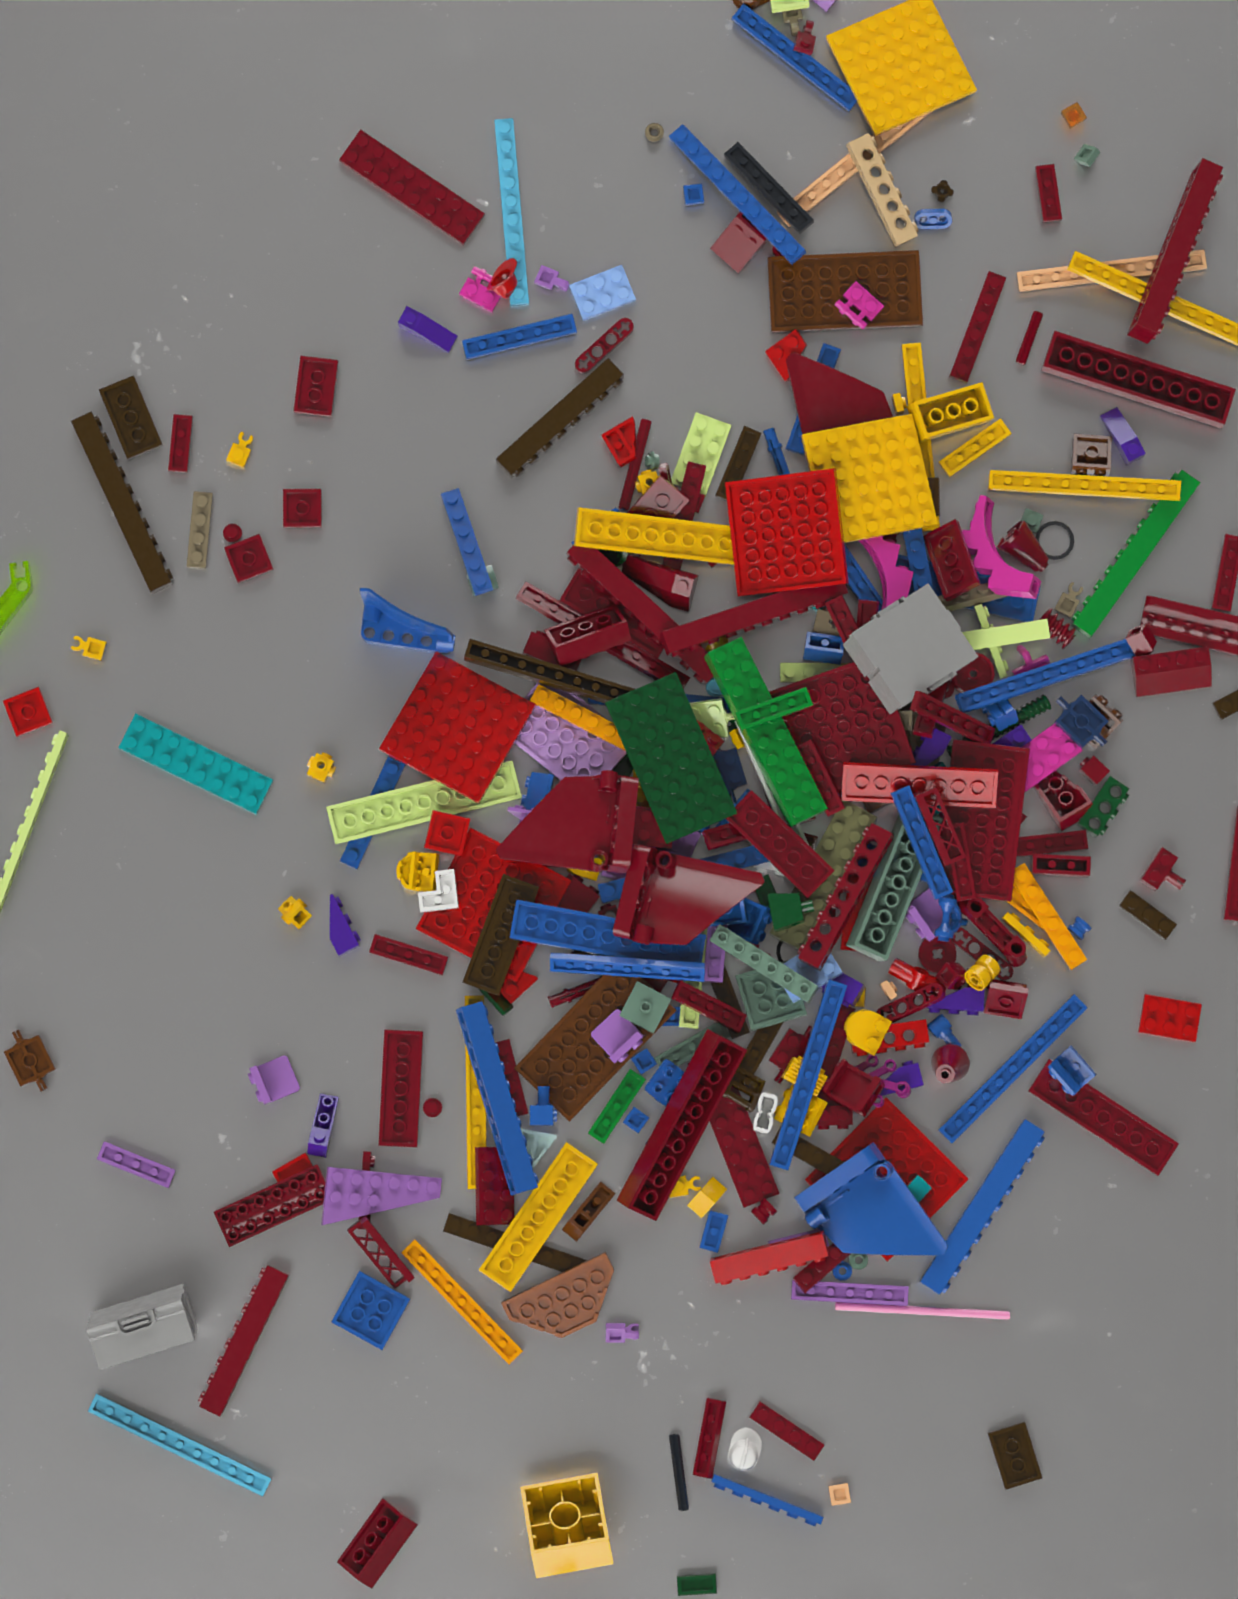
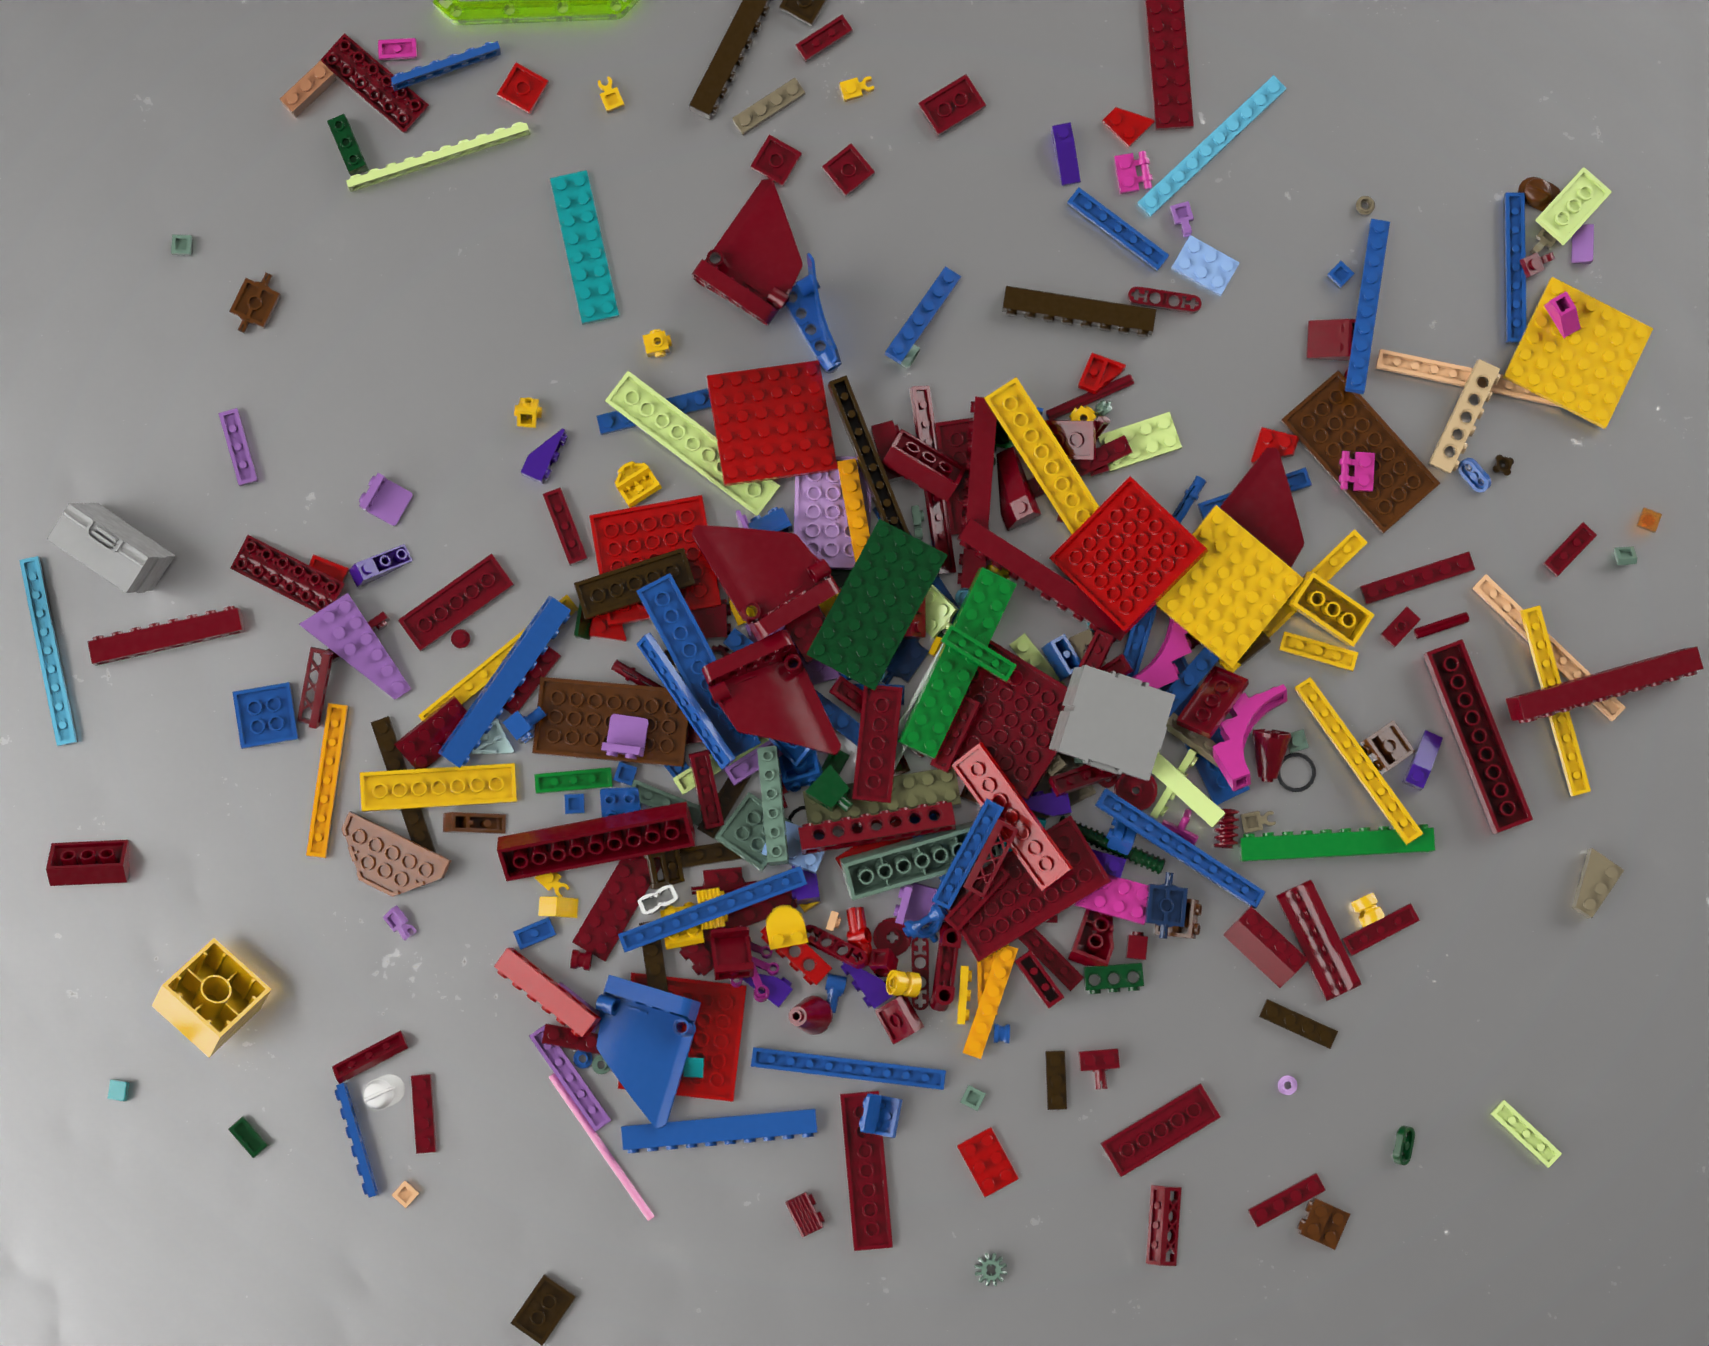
camera: 60 degrees right, 0 degrees up
dark red plate [223,523,242,543] -> none
white plate [418,869,459,913] -> none
red plate [424,810,470,856] -> none
red piece [487,258,518,299] -> none
sand green plate [619,981,671,1034] -> none
black axle [669,1434,689,1511] -> none
dark brown plate [715,426,762,501] -> none
black plate [724,142,814,234] -> none
yellow plate [892,393,907,416] -> none
dark red plate [910,691,995,744] -> none
brick [1125,623,1157,656] -> none
none -> dark red panel [692,179,803,326]
none -> dark red brick [785,1192,825,1238]
none -> sand green plate [911,505,925,540]
none -> sand green plate [960,1085,986,1111]
none -> red wing [1102,107,1155,148]
none -> yellow wheel [1351,892,1385,927]
none -> dark red plate [1380,607,1421,648]
none -> dark pink slope [1544,291,1581,338]

